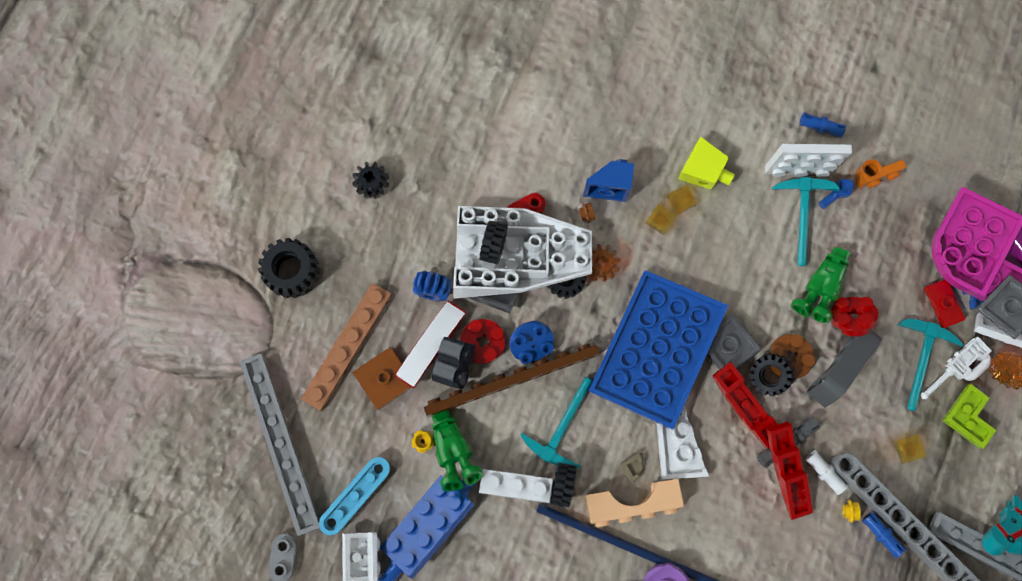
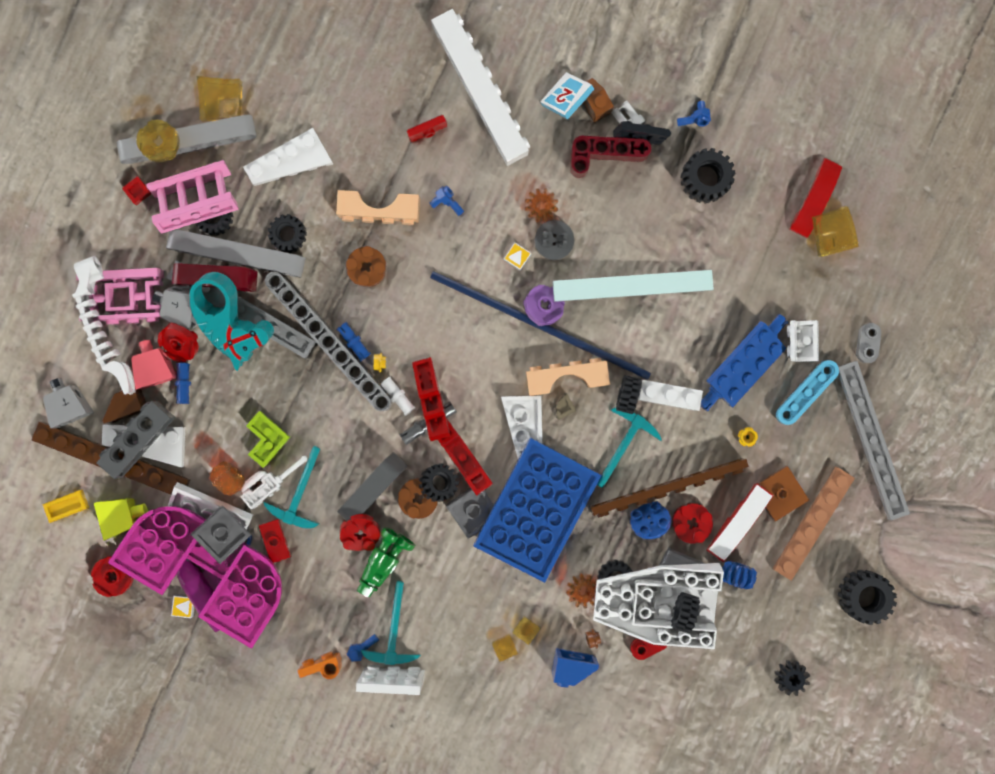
camera: 175 degrees left, 10 degrees up
black brick [432,336,475,389] -> none
green piece [432,410,483,492] -> none
neon yellow torso [678,137,735,189] -> none
blue pin [799,112,846,138] -> none
clear yellow plate [893,434,927,464] -> none

